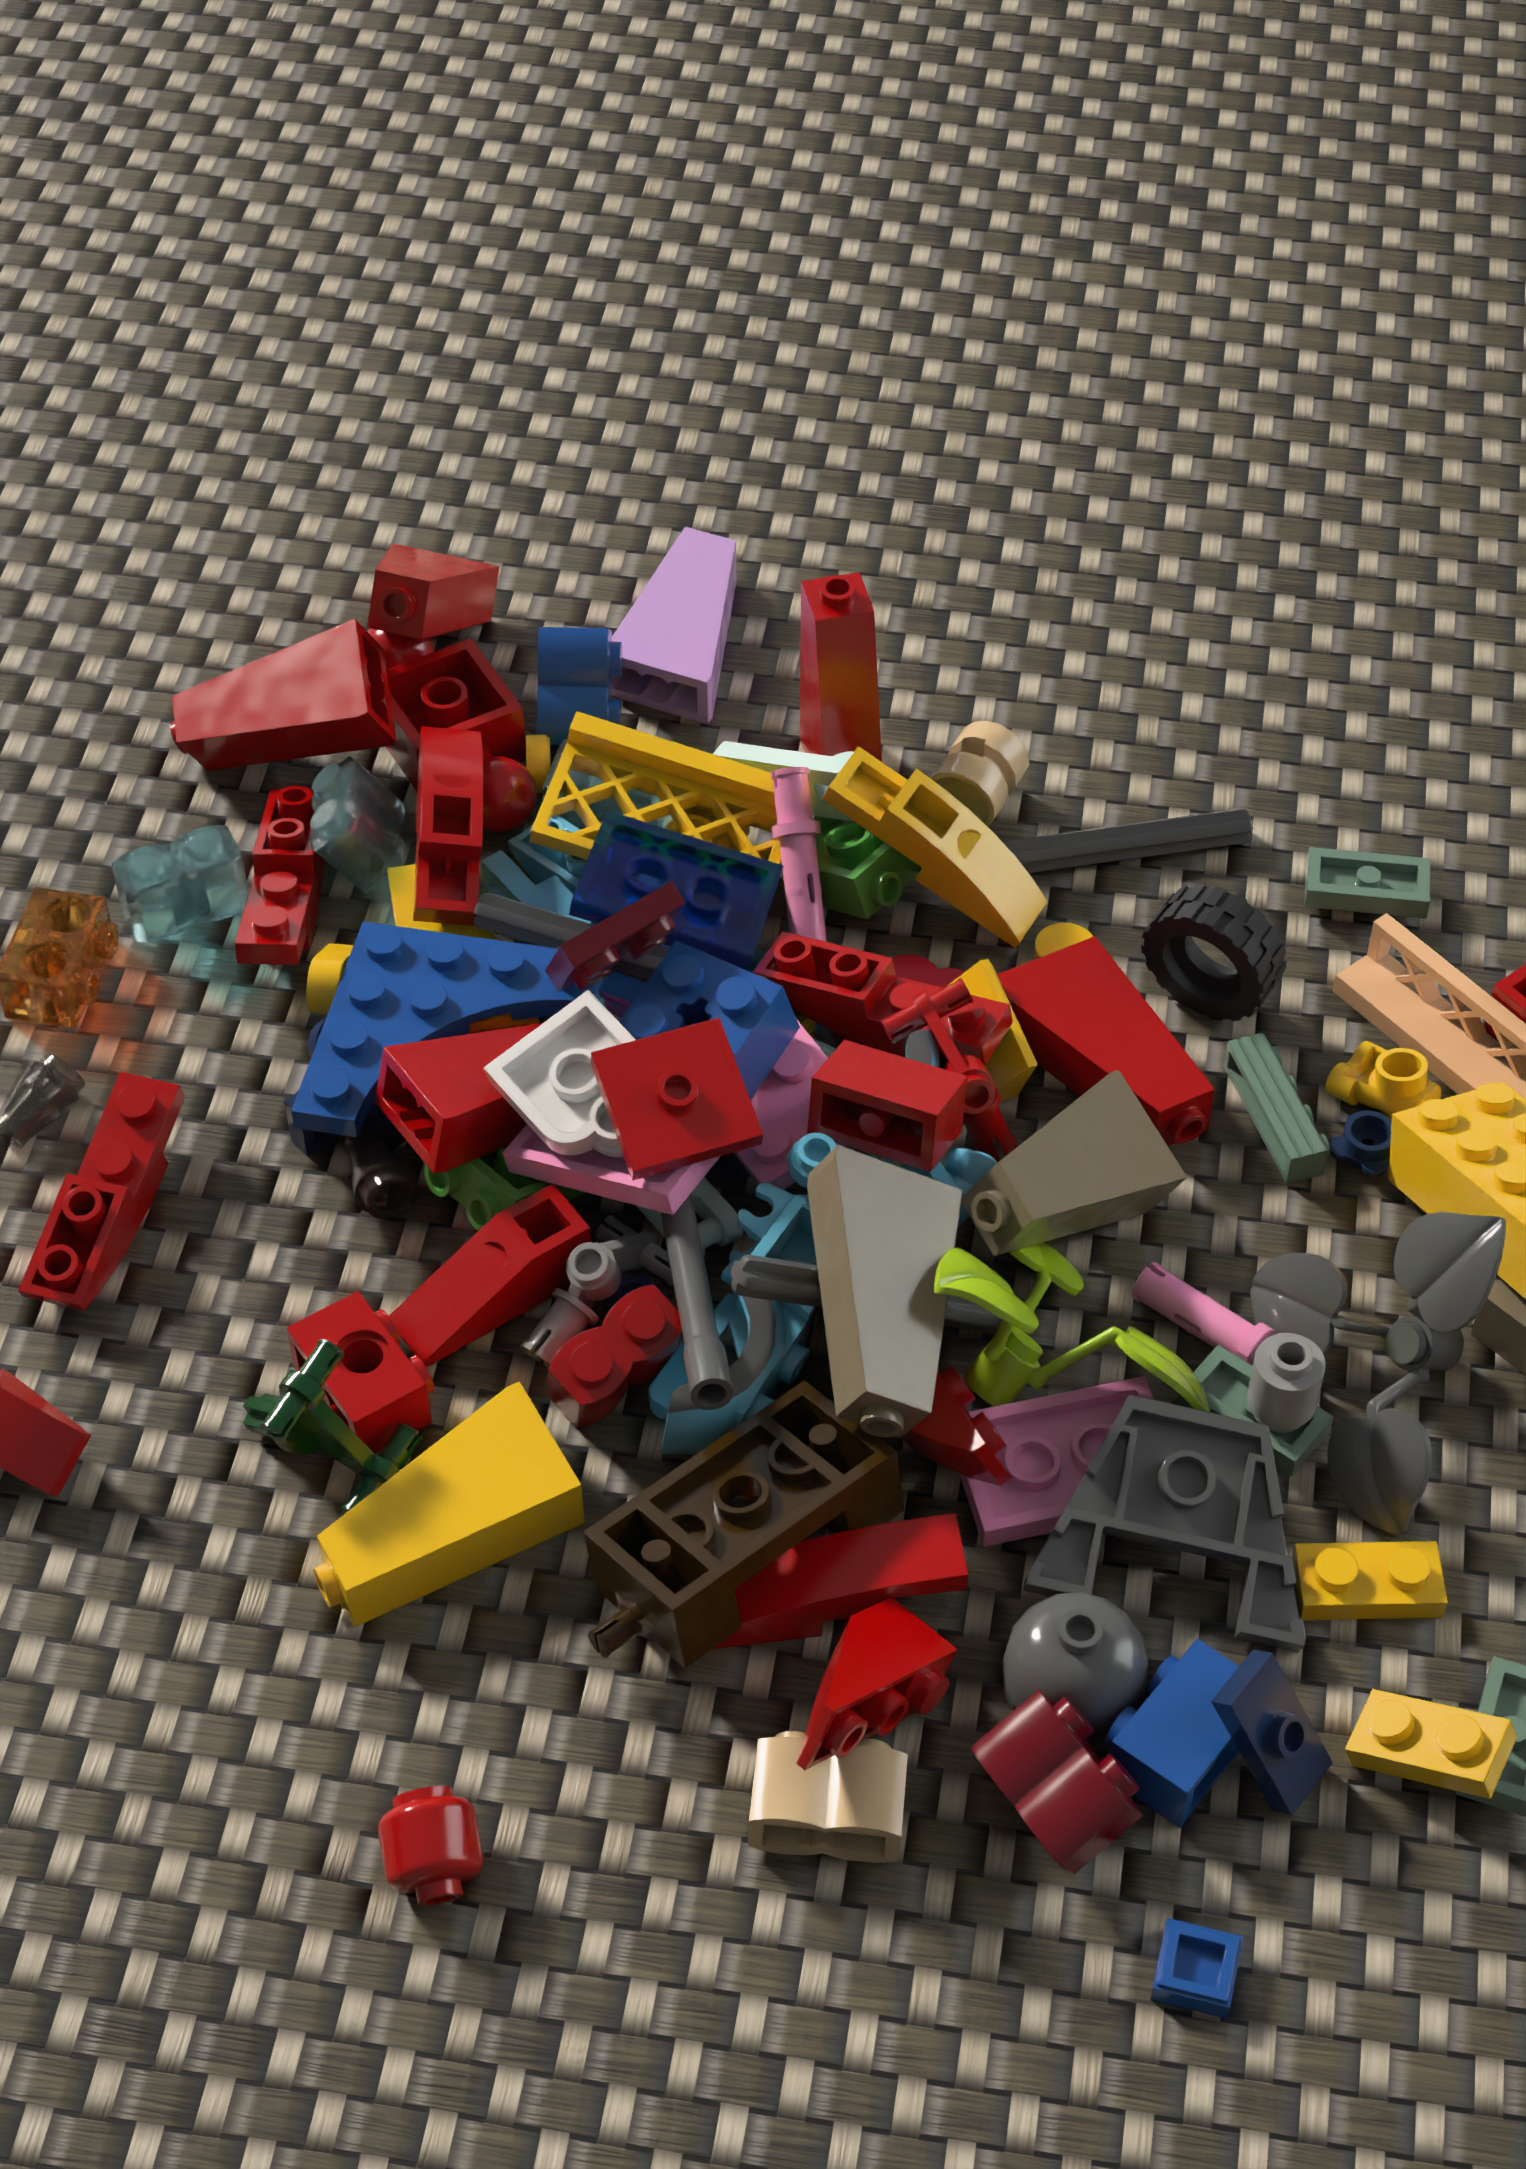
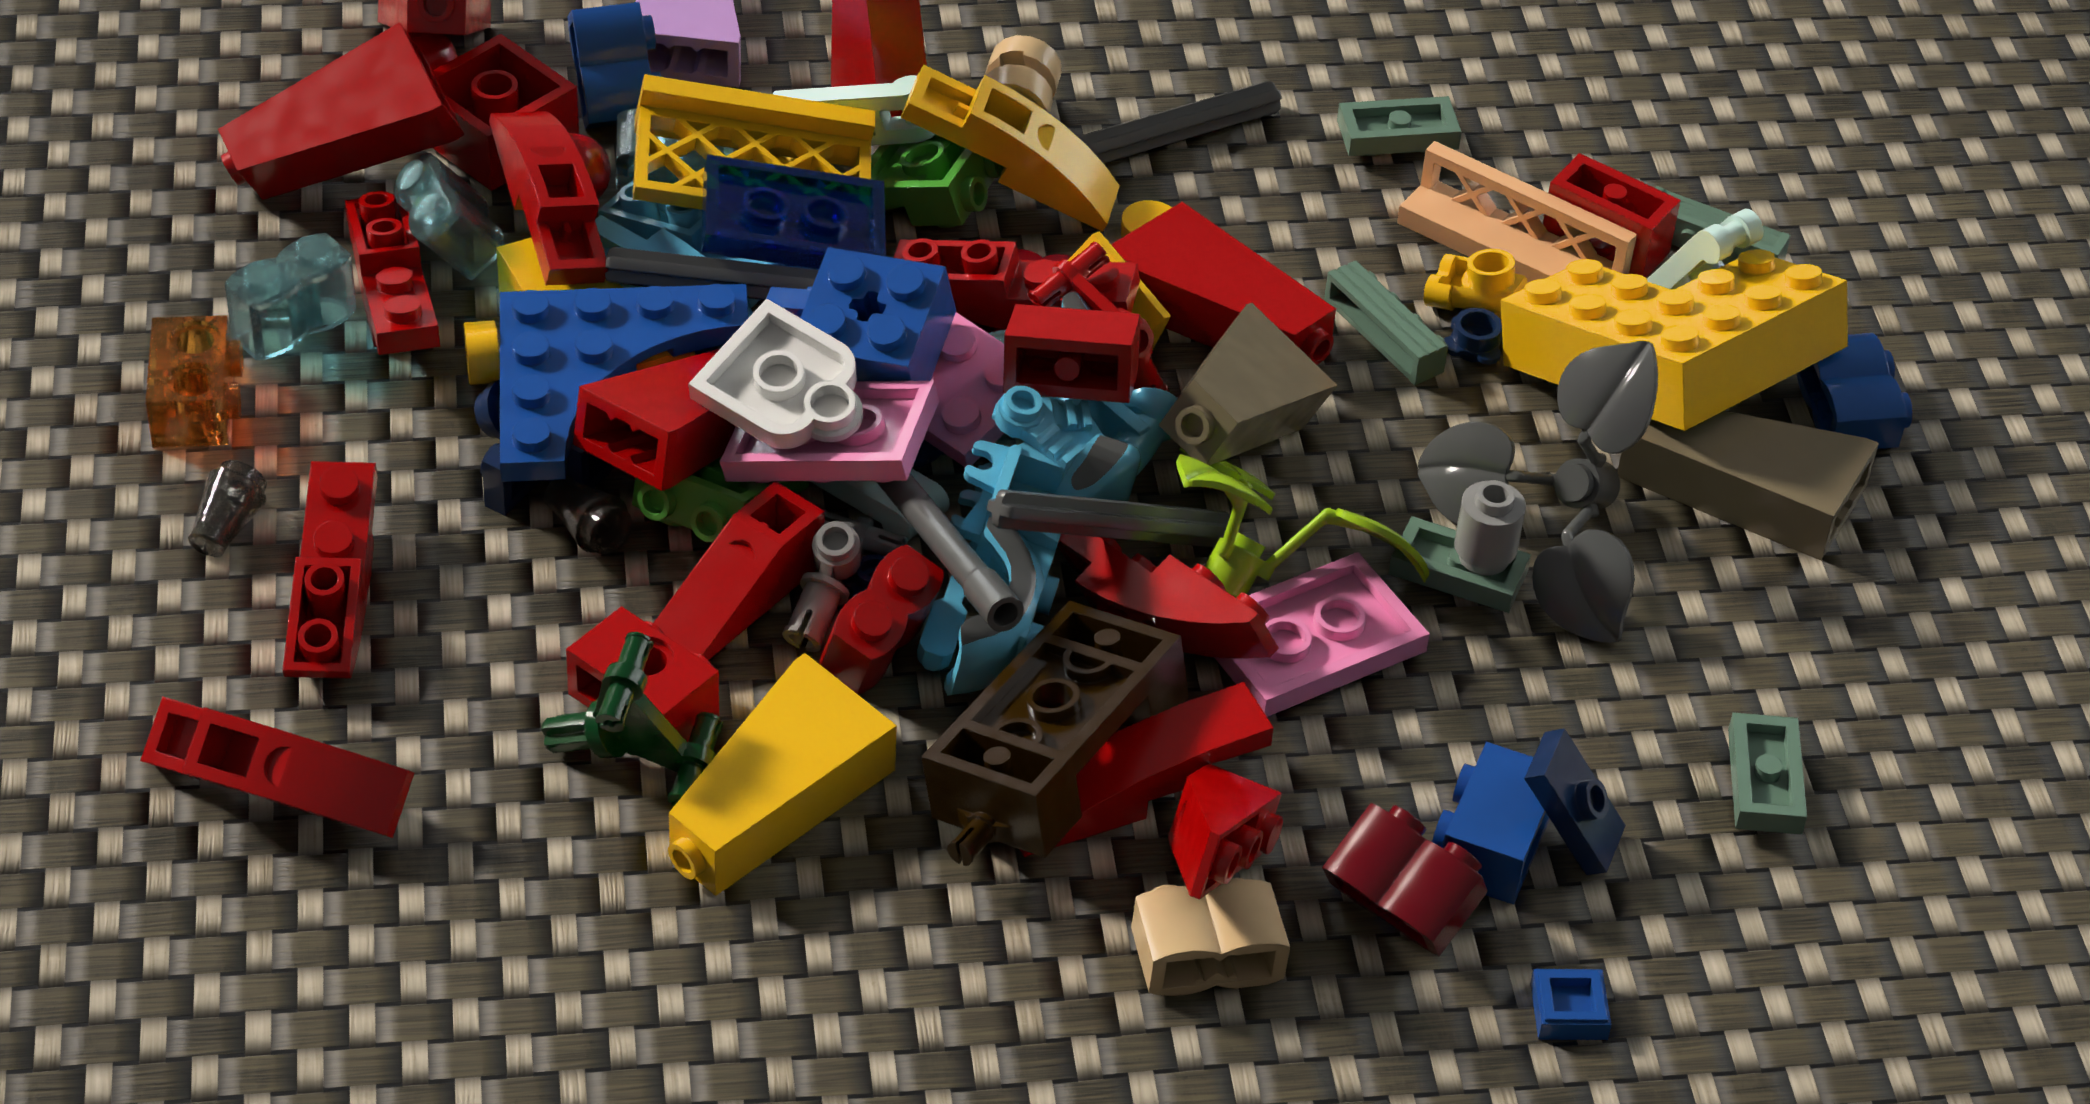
camera: 20 degrees left, 5 degrees down
red head [378,1785,484,1906] -> none
yellow tile [526,734,551,793] -> none
dark red plate [545,881,686,992] -> none
red plate [590,1017,763,1181] -> none
bright pink pin [770,767,827,942] -> none
dark tan slope [807,1145,962,1438] -> none
dark grey cylinder [1001,1592,1149,1744] -> none
dark grey wing [1023,1395,1306,1652] -> none
bright pink pin [1132,1262,1276,1366] -> none
black tyre [1141,884,1287,1021] -> none
yellow plate [1292,1541,1448,1620] -> none
yellow plate [1345,1689,1517,1799] -> none

